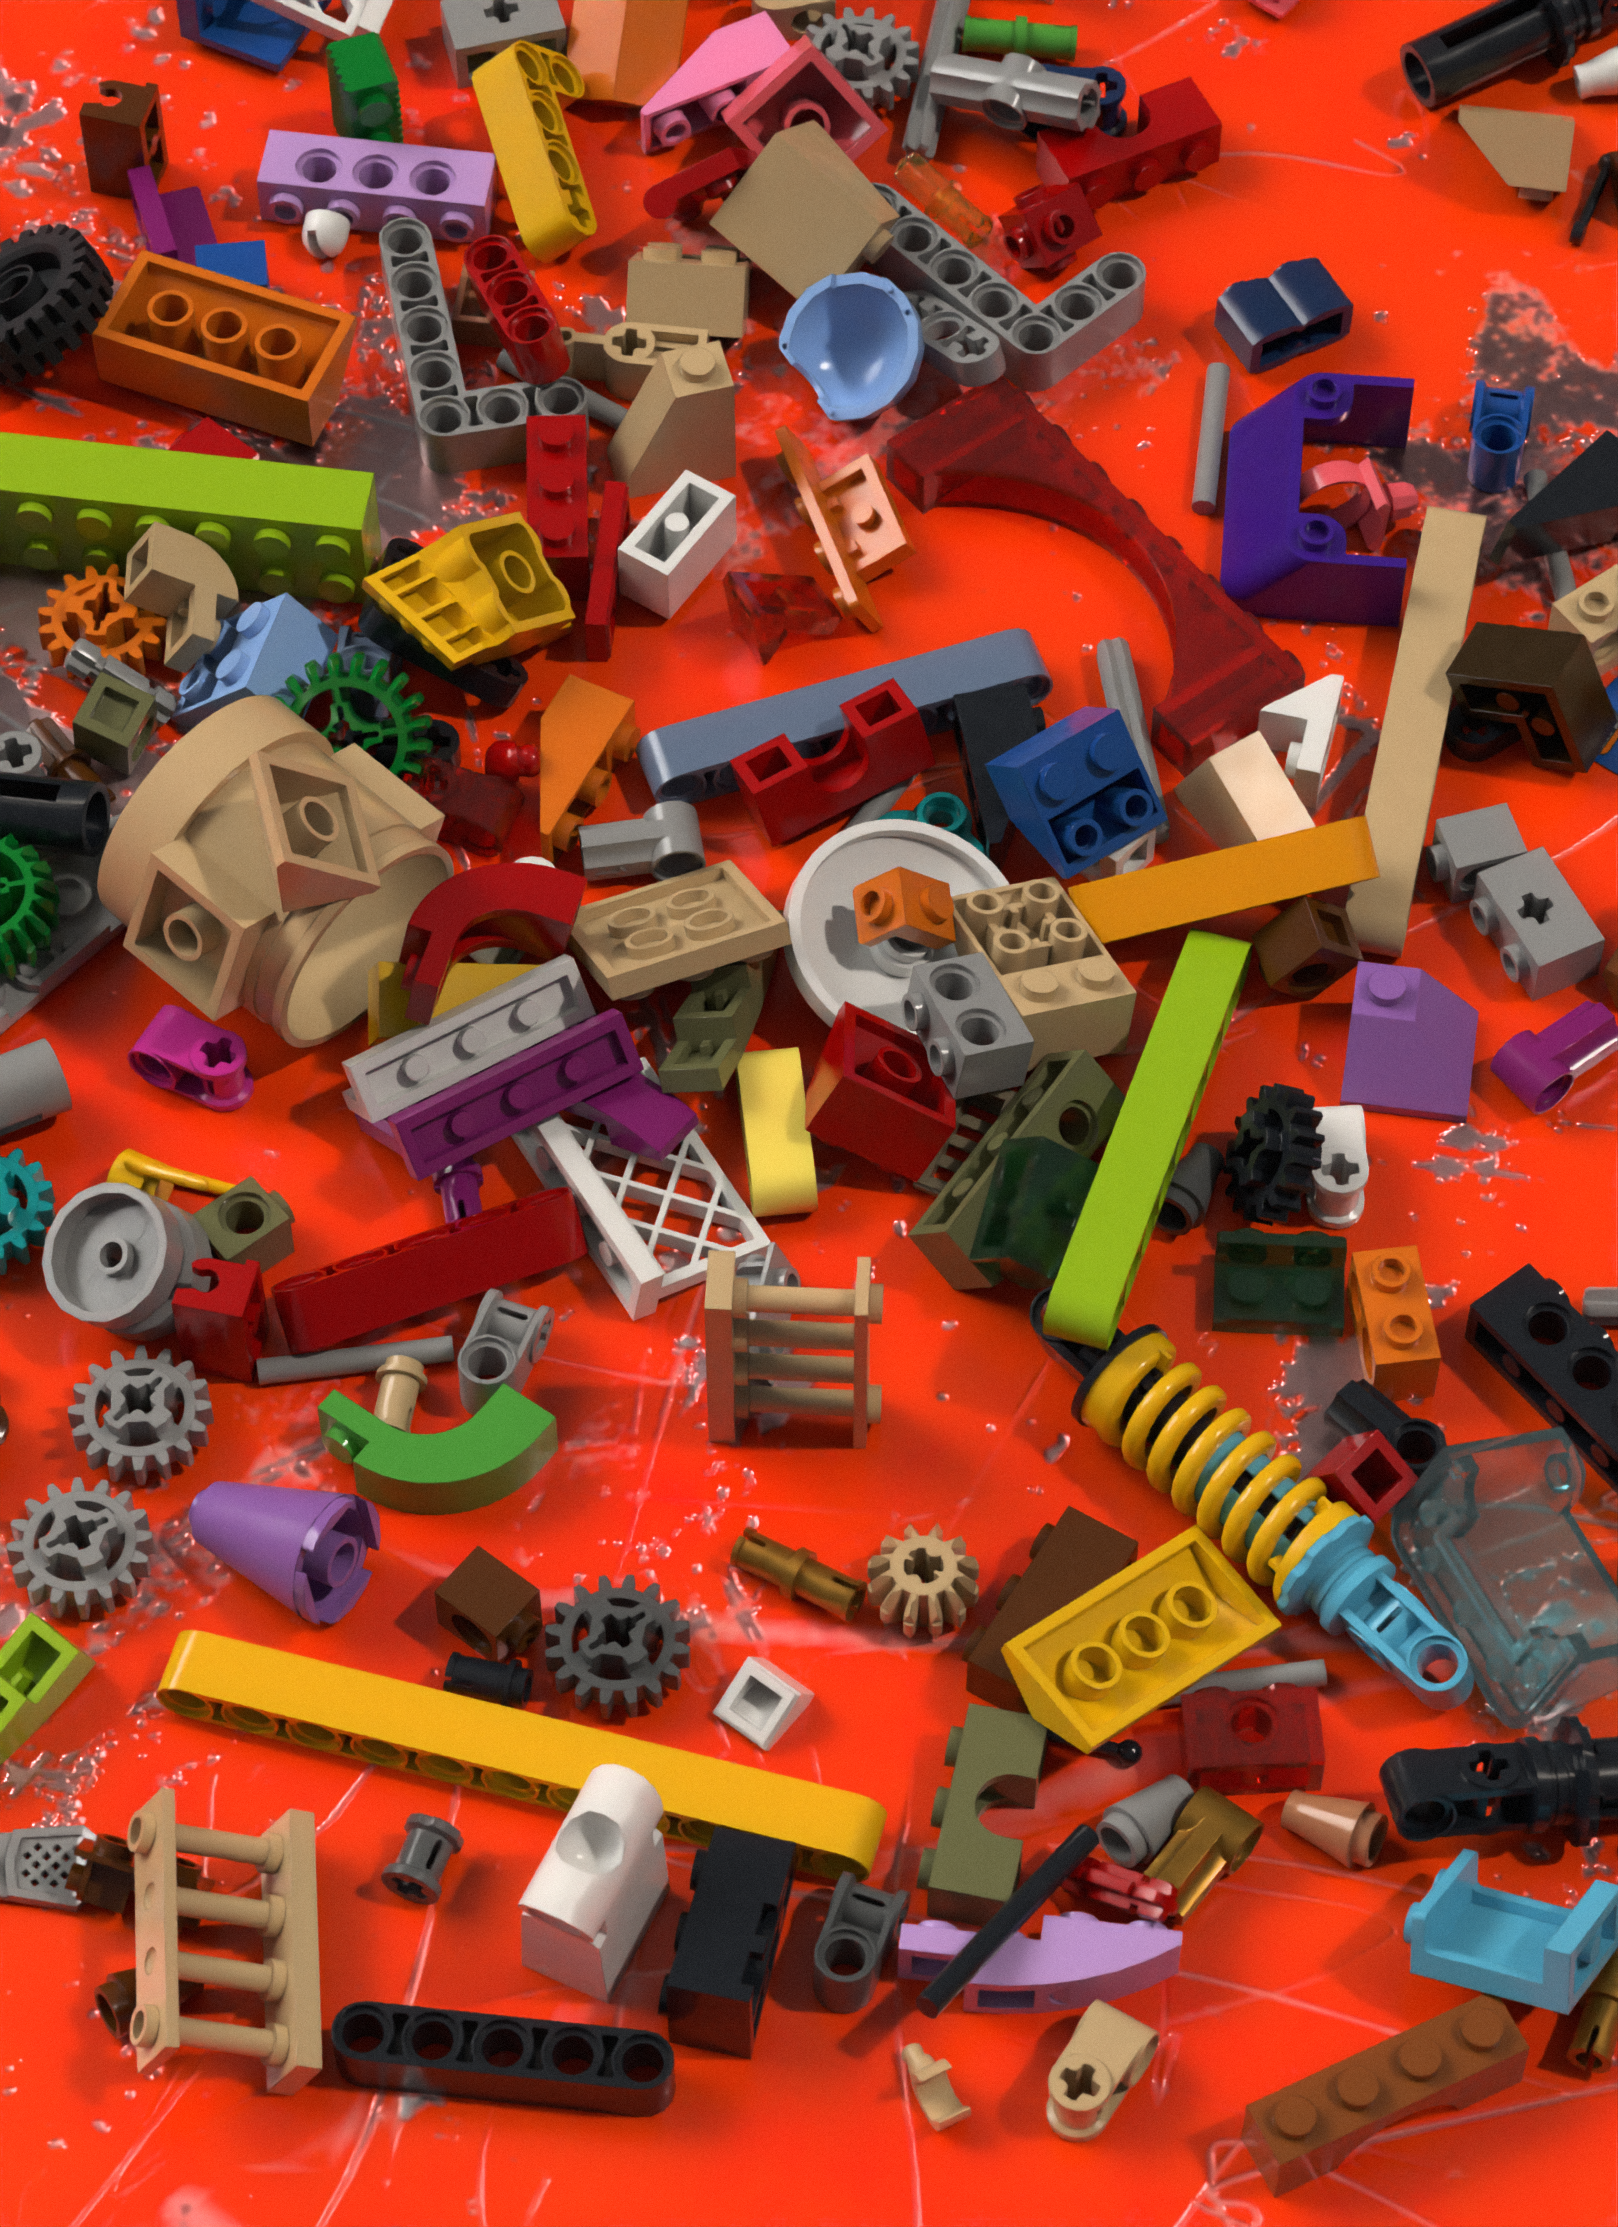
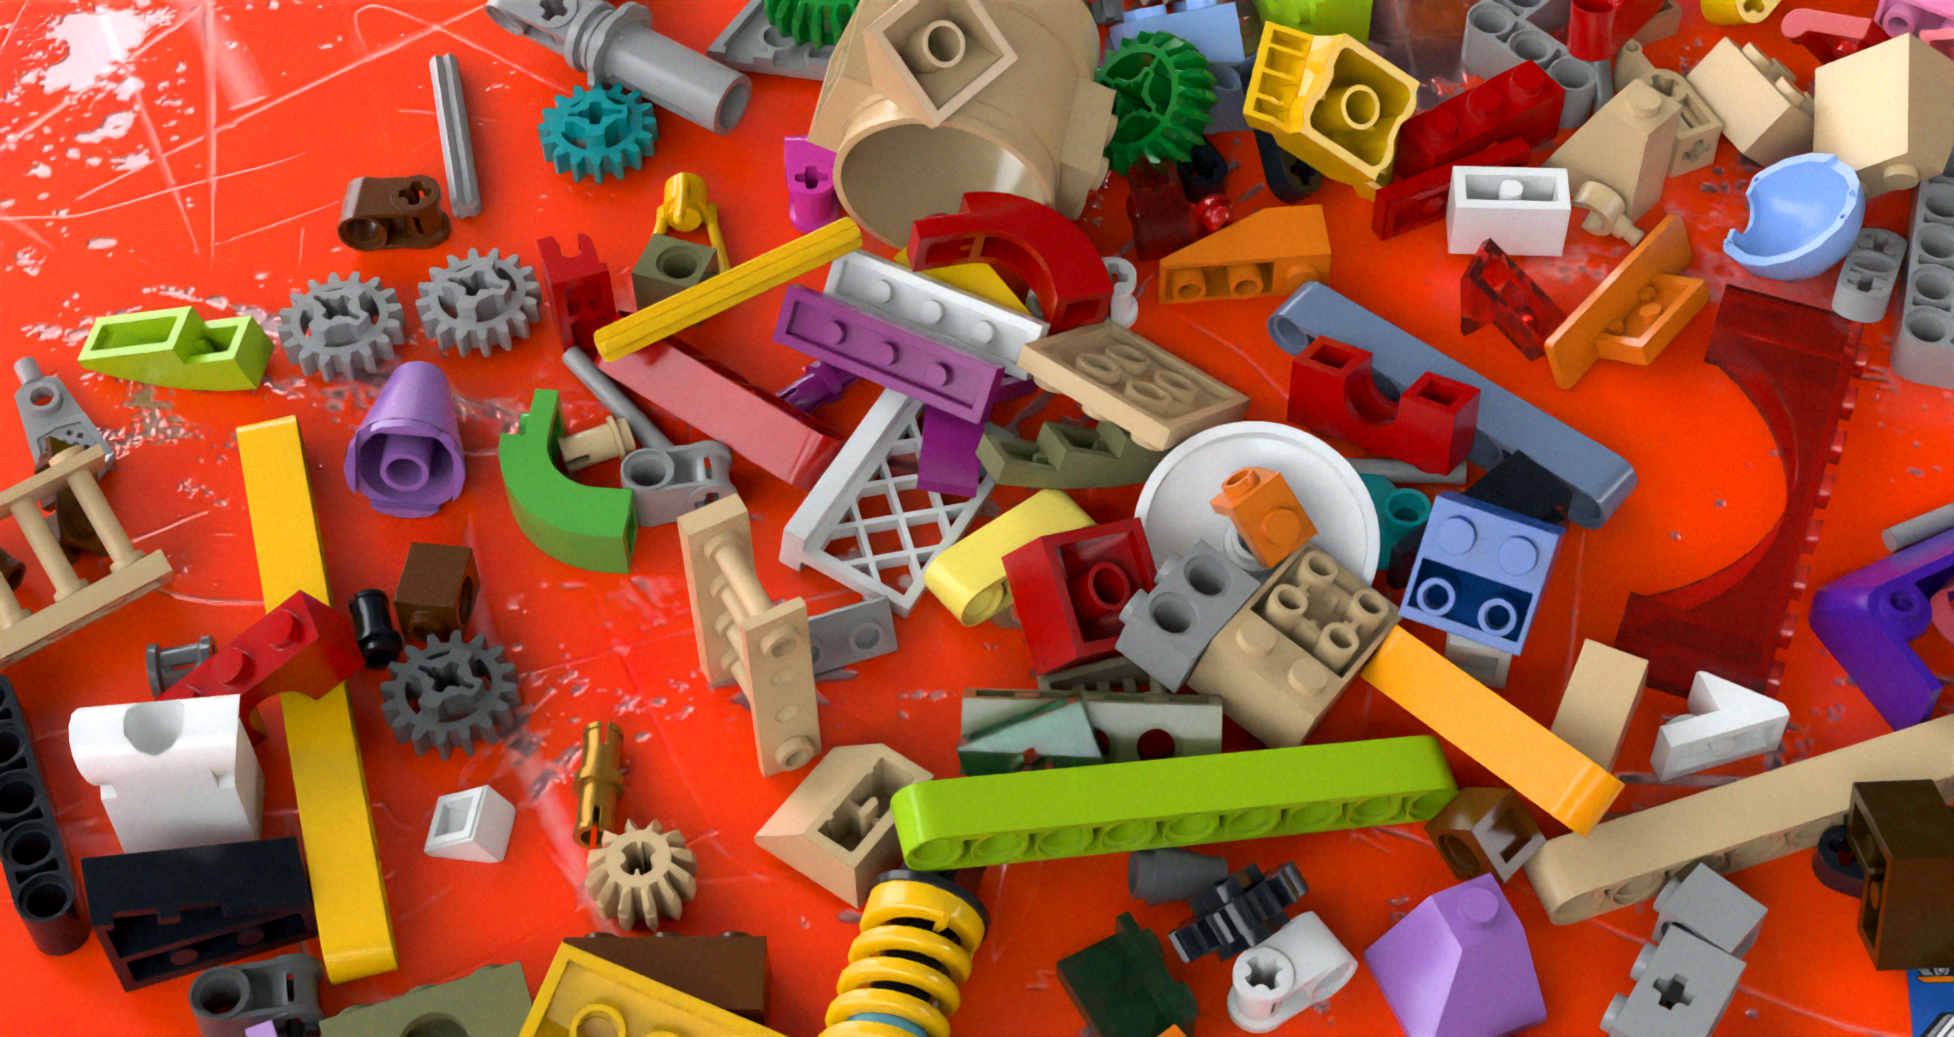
camera: 60 degrees right, 5 degrees down
light grey wheel [42,1182,213,1341] -> none
light grey piece [578,801,706,881] -> none
light grey axle [1096,637,1170,844] -> none
none -> red arch [153,590,366,748]
none -> yellow axle [593,217,863,363]
none -> tan slope [754,743,935,909]
none -> tan piece [1571,181,1645,247]

